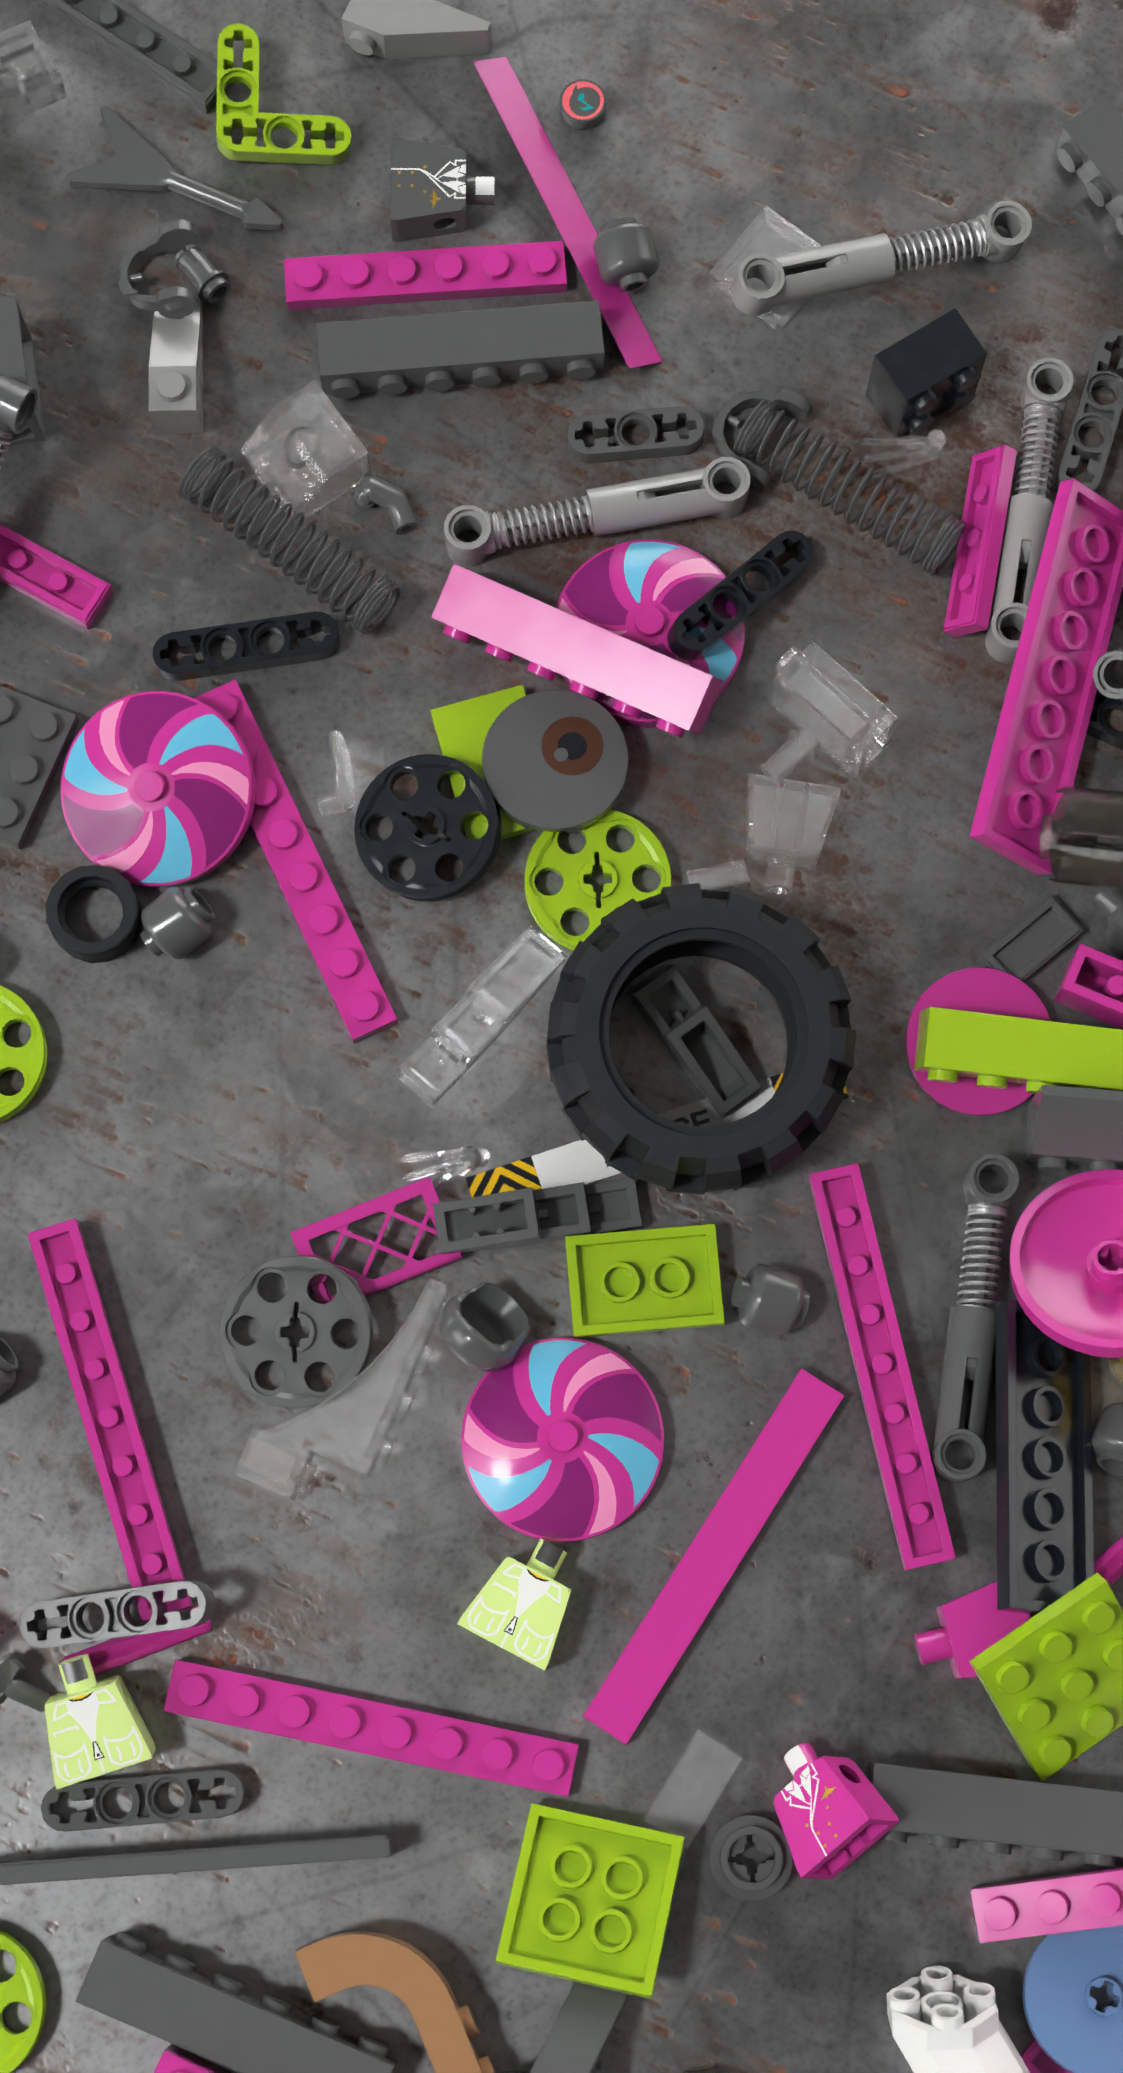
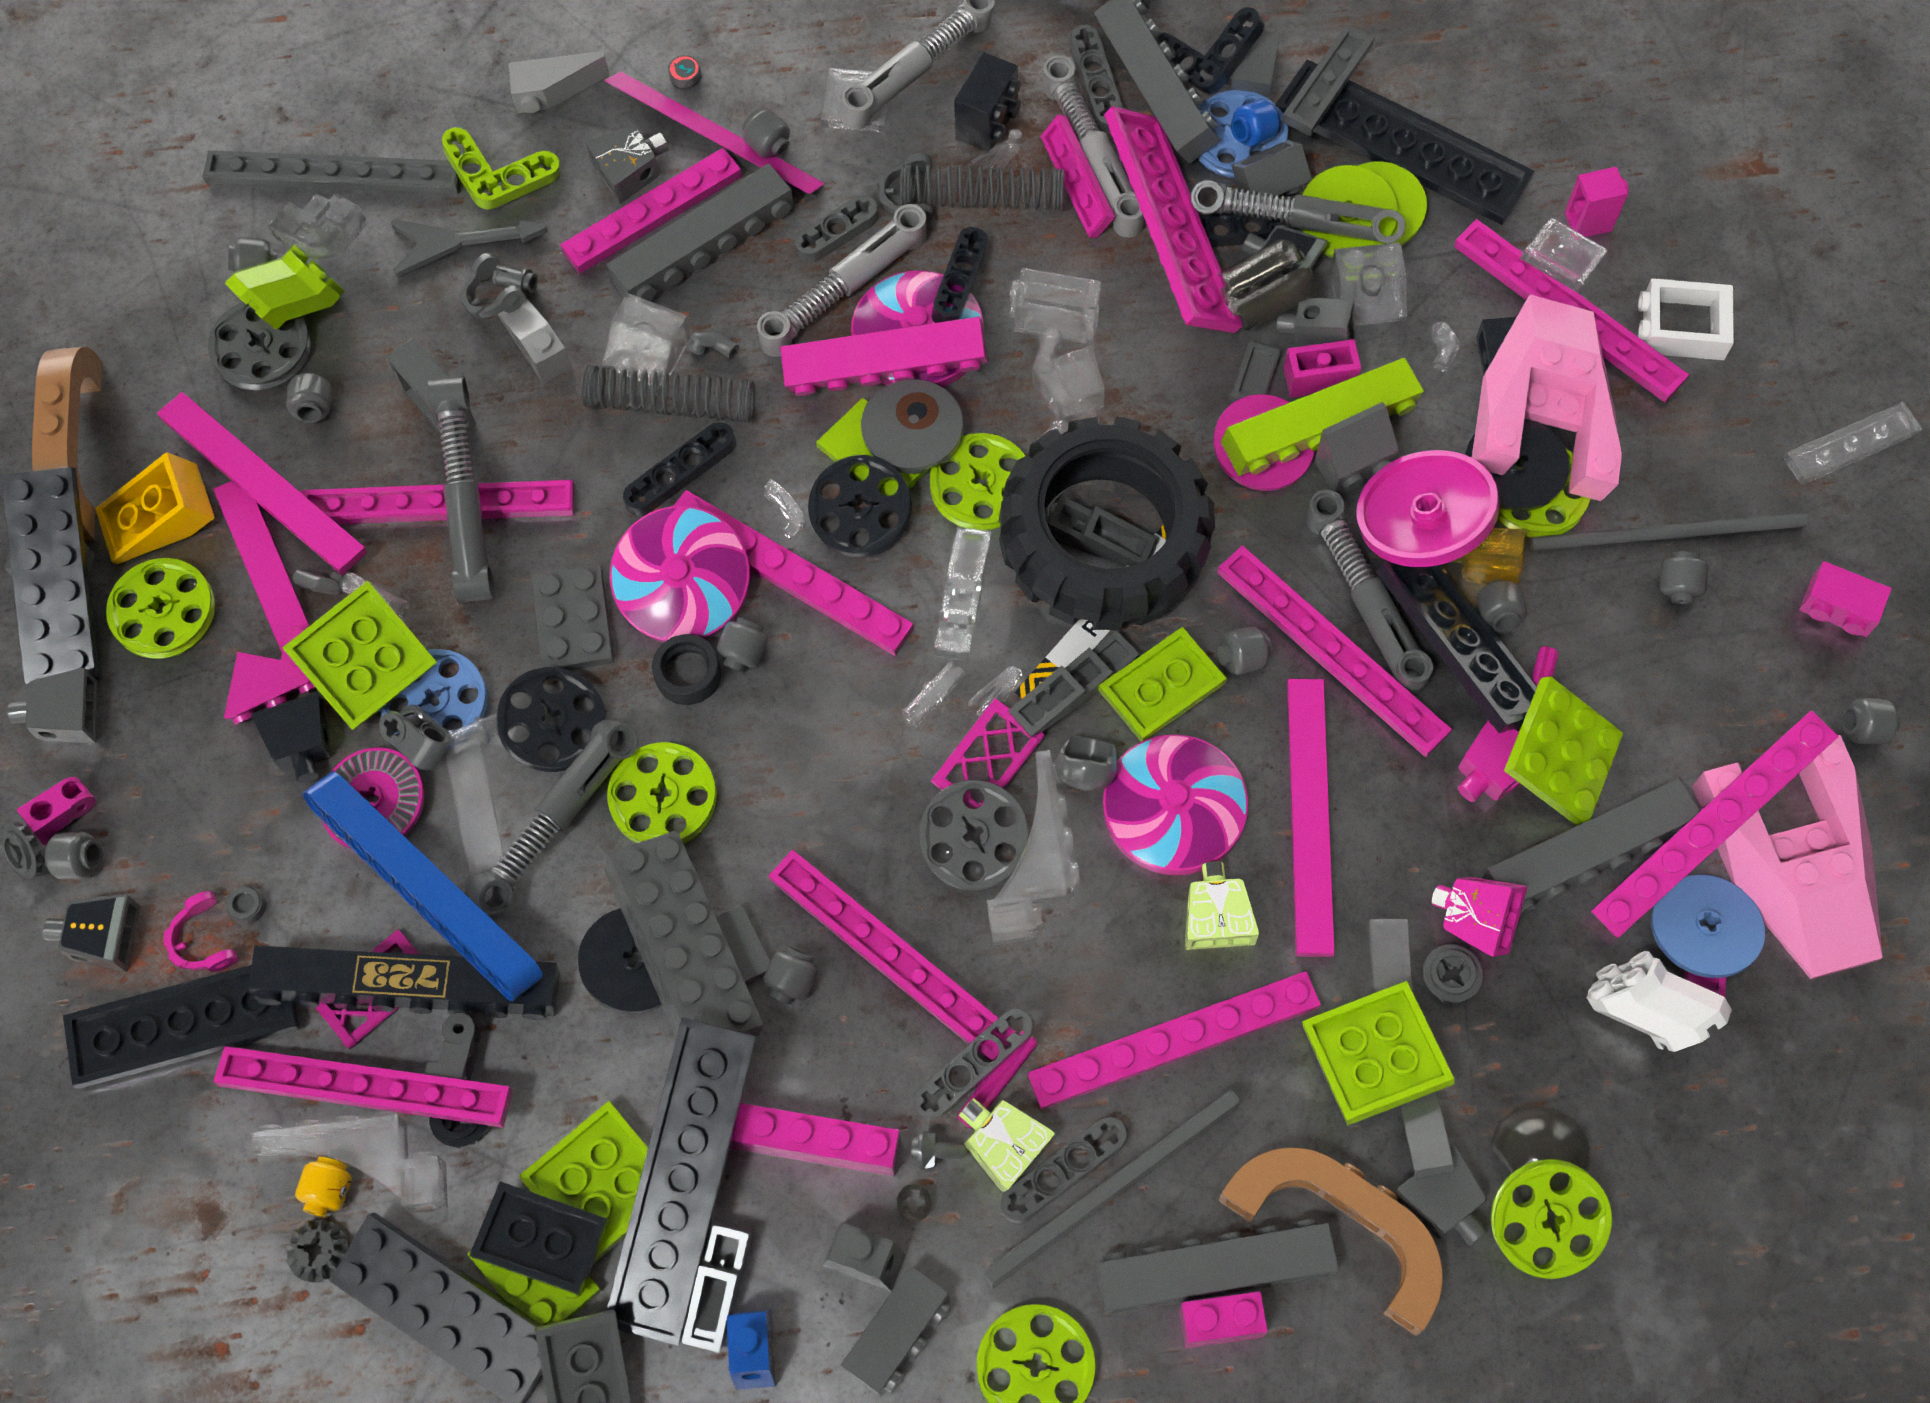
camera: 30 degrees left, 10 degrees down
none -> clear pin [901,661,965,727]

